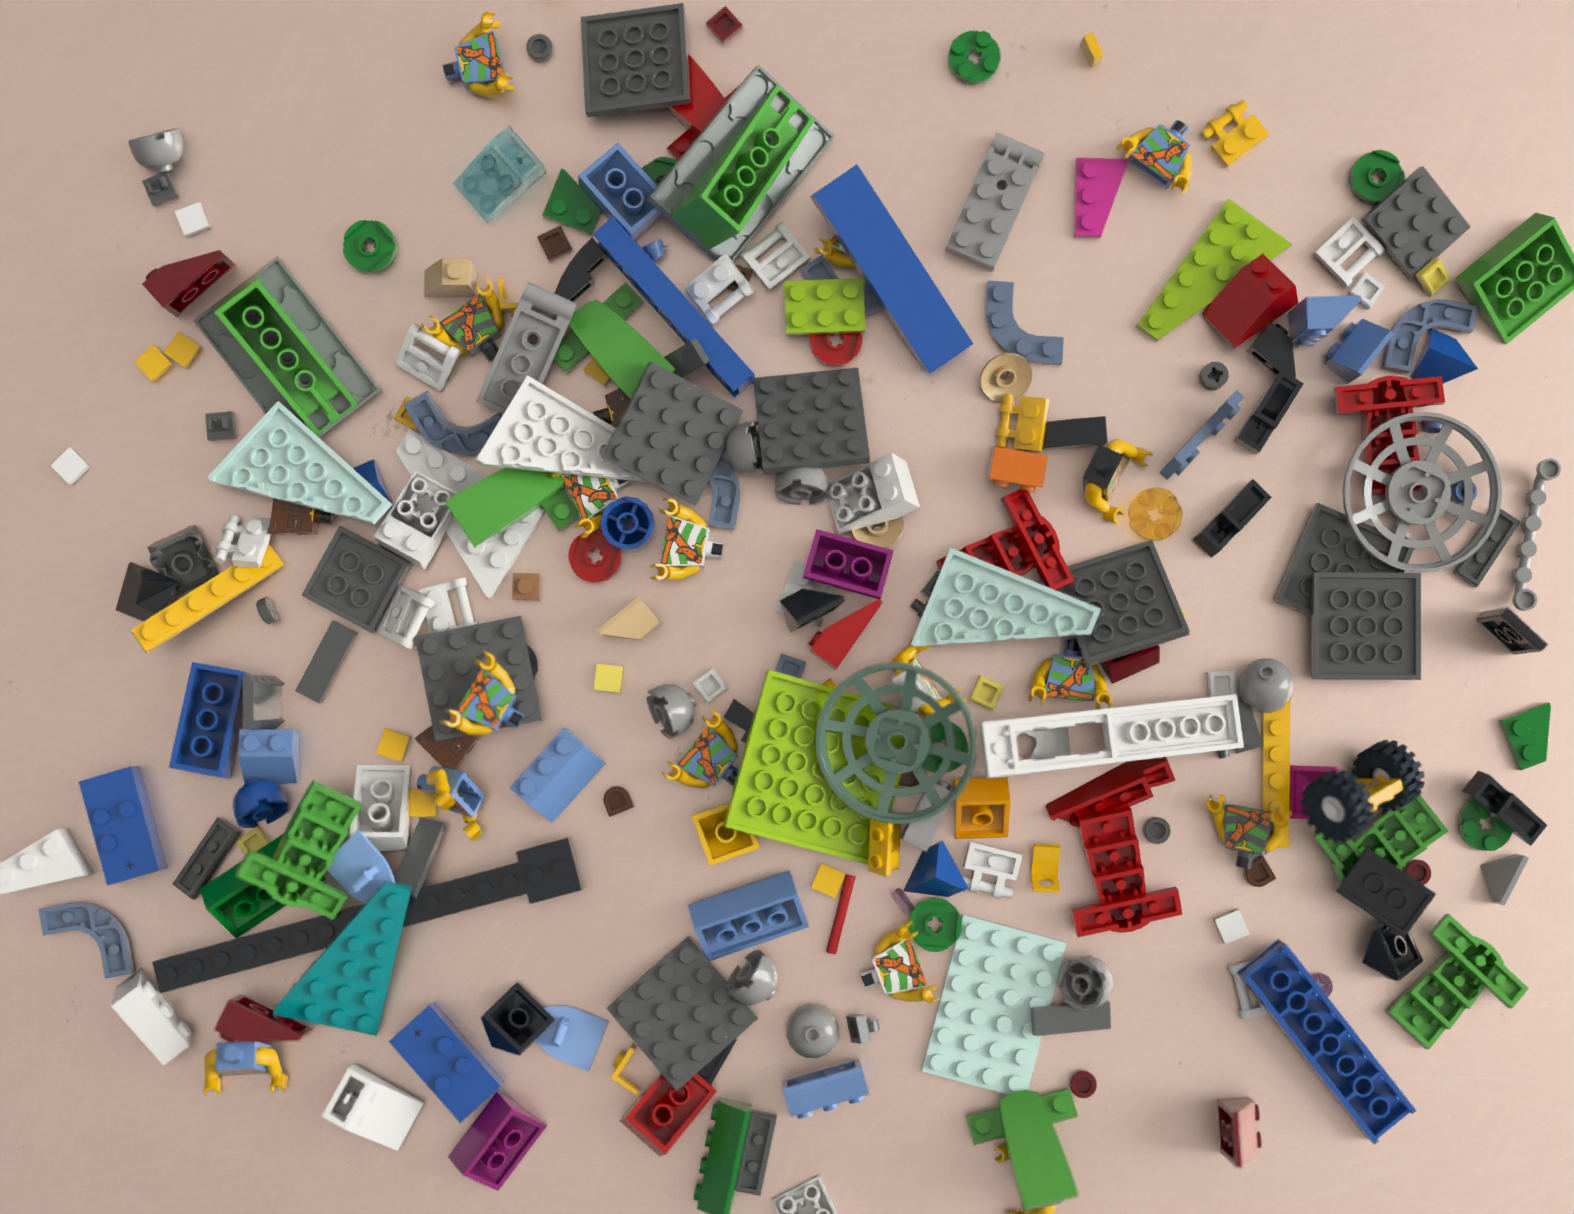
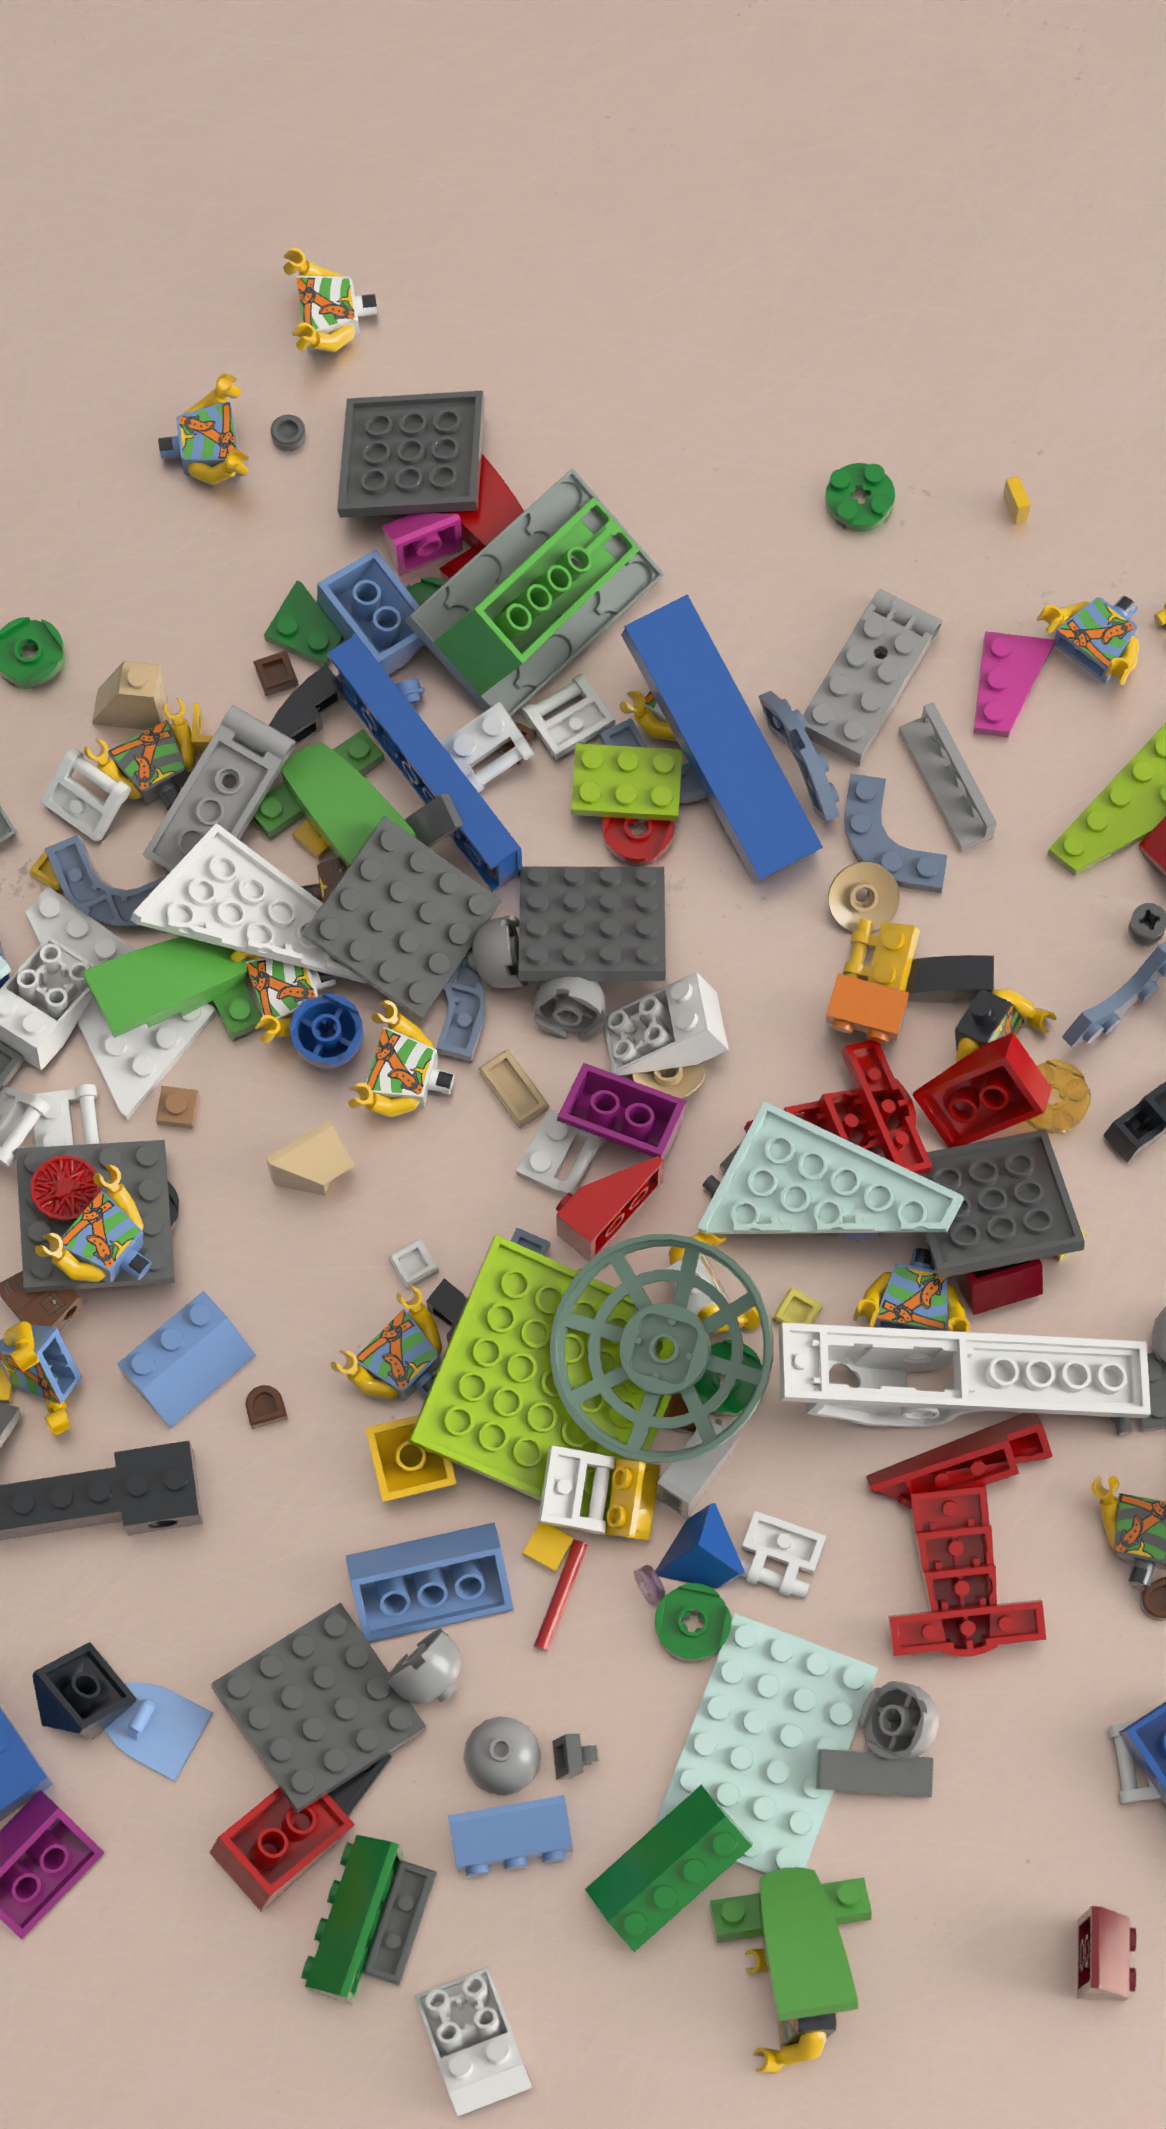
camera: 10 degrees right, 15 degrees down
clear light blue slope [453,125,547,223] -> none
red plate [568,530,622,583] -> none
light yellow tile [593,664,624,693] -> none
yellow bracket [611,1044,641,1096] -> none
light grey cylinder [646,684,696,739] -> none
dark red tile [706,6,743,45] -> none
black slope [780,589,846,632] -> none
torso [860,921,940,1003] -> none
light orange slope [953,777,1011,839] -> none
yellow bracket [1030,844,1061,893] -> none
dark red tile [1069,1070,1097,1098] -> none
dark grey tile [1142,817,1171,844] -> none
white tile [1206,670,1236,697] -> none
white tile [1213,909,1250,945] -> none
none -> red wheel [30,1155,101,1222]
none -> dark pink slope [381,514,463,576]
none -> tan tile [478,1049,549,1129]
none -> white plate [538,1446,616,1534]
none -> green slope [585,1784,753,1952]
none -> sand blue plate [758,691,840,822]
none -> light grey fence [898,702,997,852]
none -> red slope [912,1032,1052,1148]

